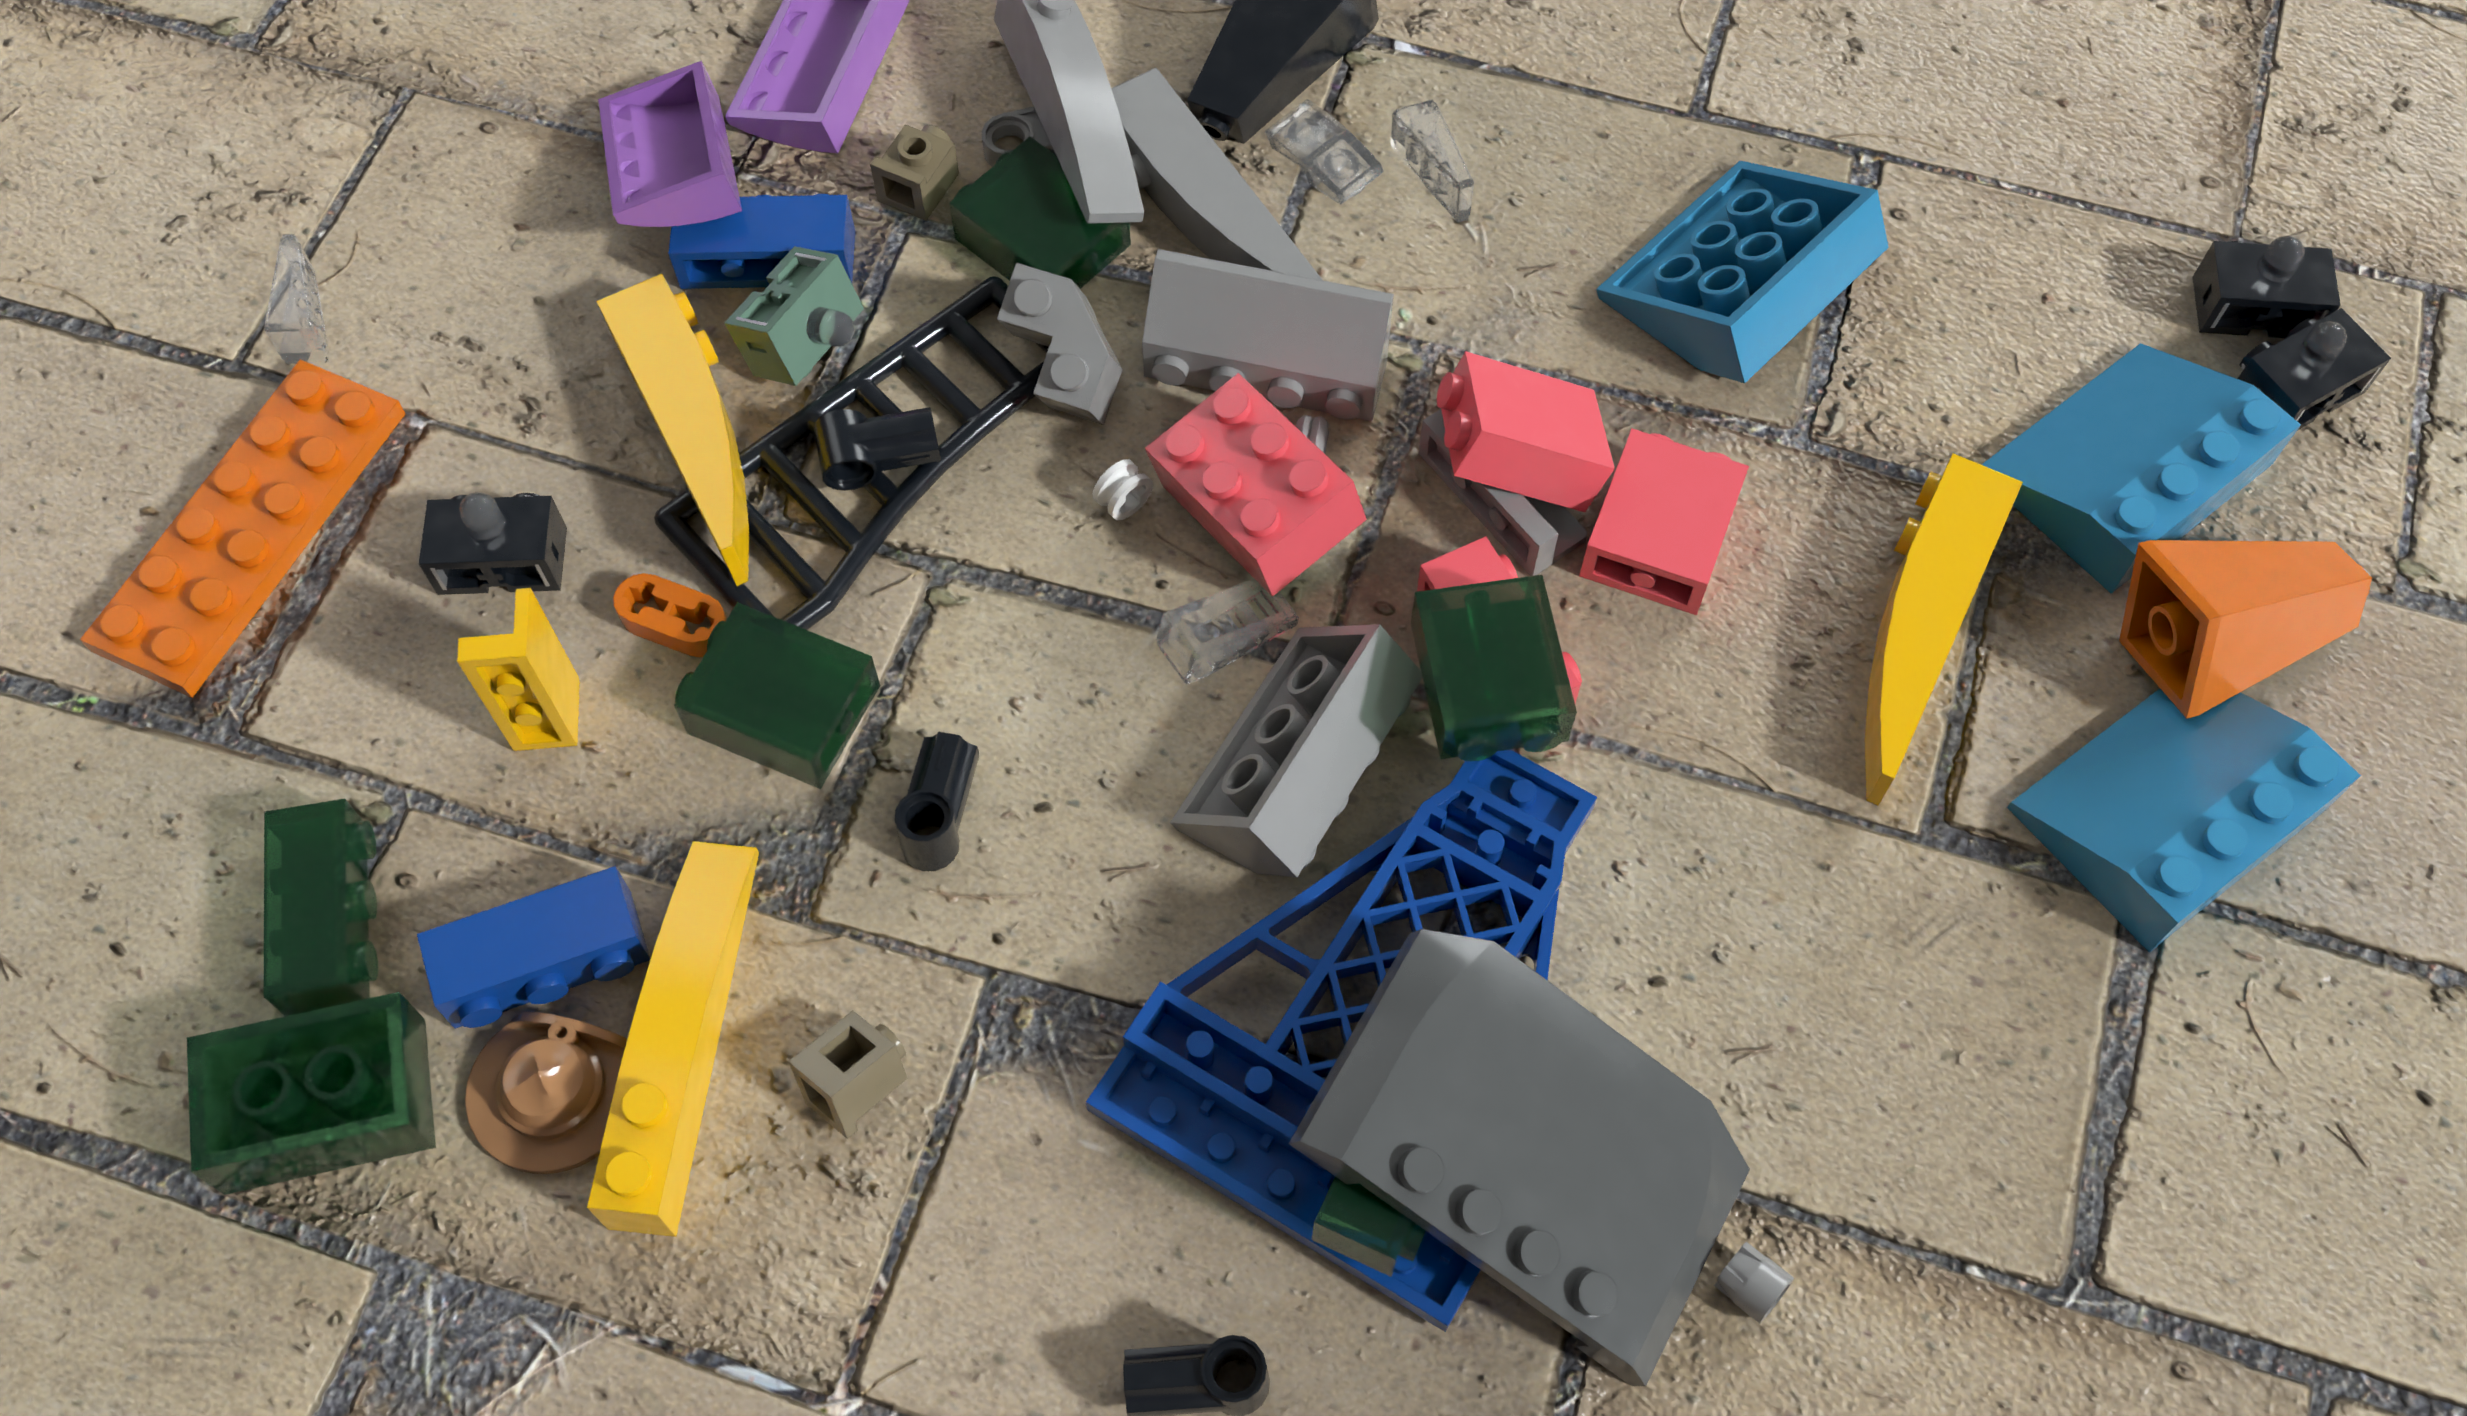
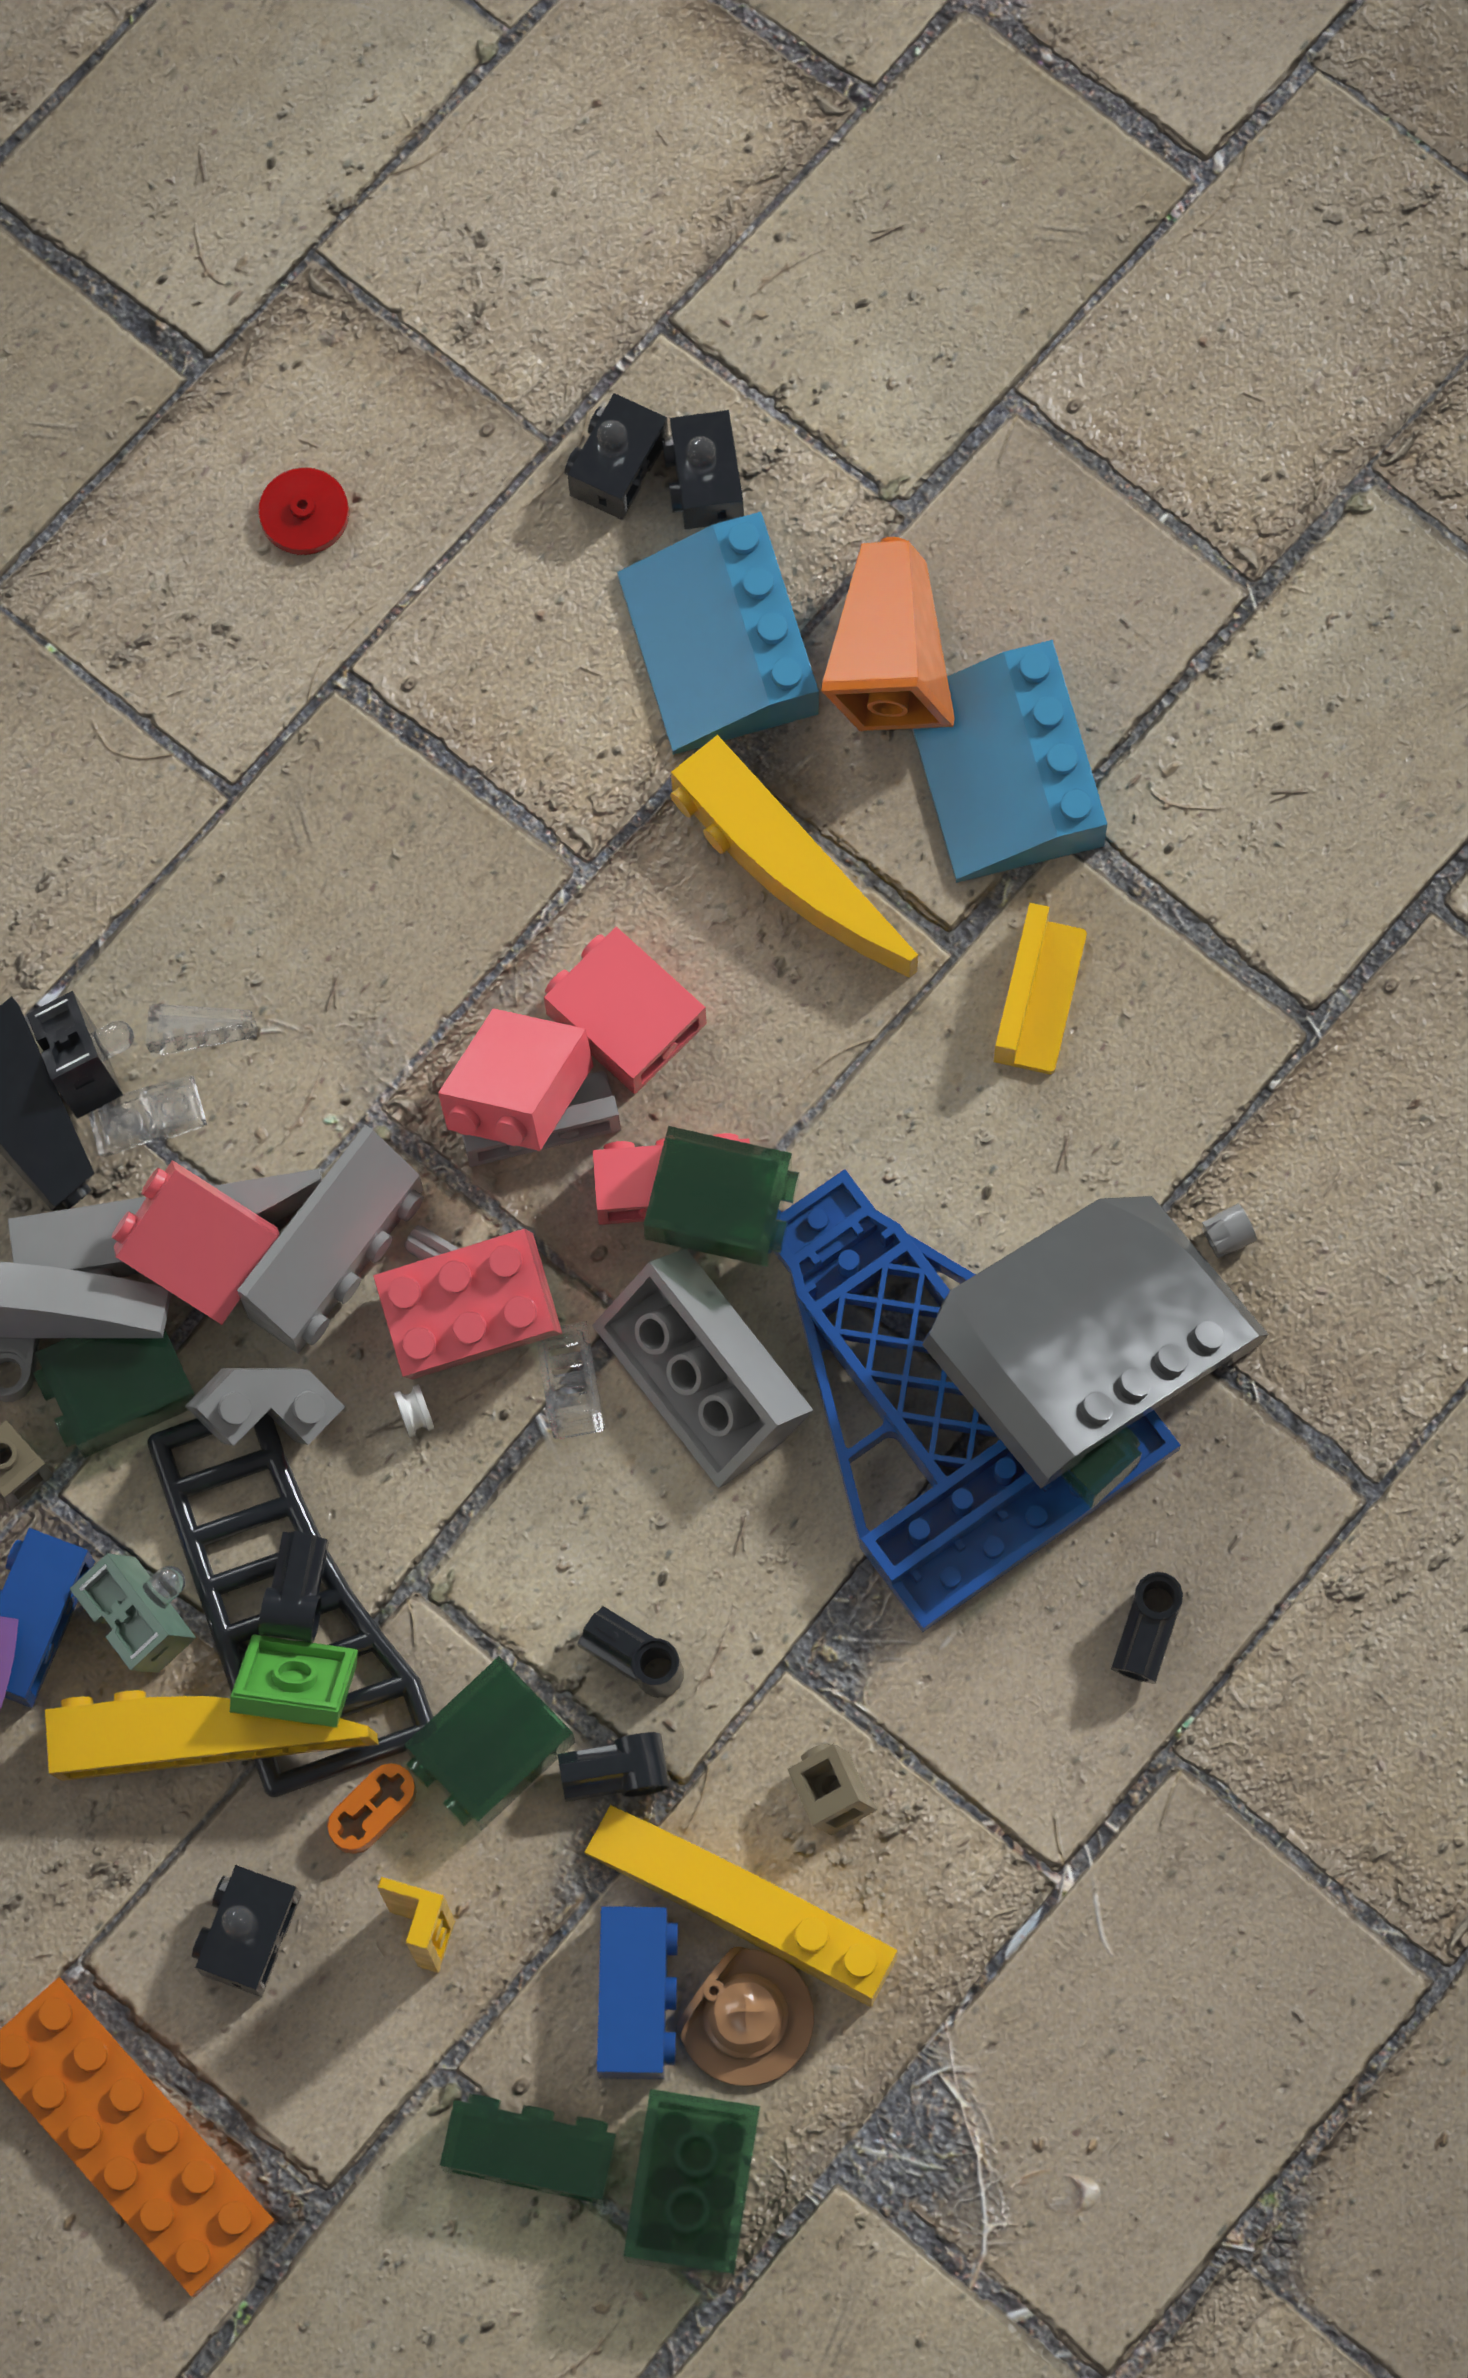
camera: 65 degrees left, 10 degrees up
dark azure slope [1596,161,1889,383] -> none
none -> black piece [27,991,134,1119]
none -> coral brick [112,1160,280,1325]
none -> bright green tile [230,1634,358,1727]
none -> red piece [258,467,349,555]
none -> black piece [558,1732,670,1802]
none -> yellow panel [993,903,1087,1075]

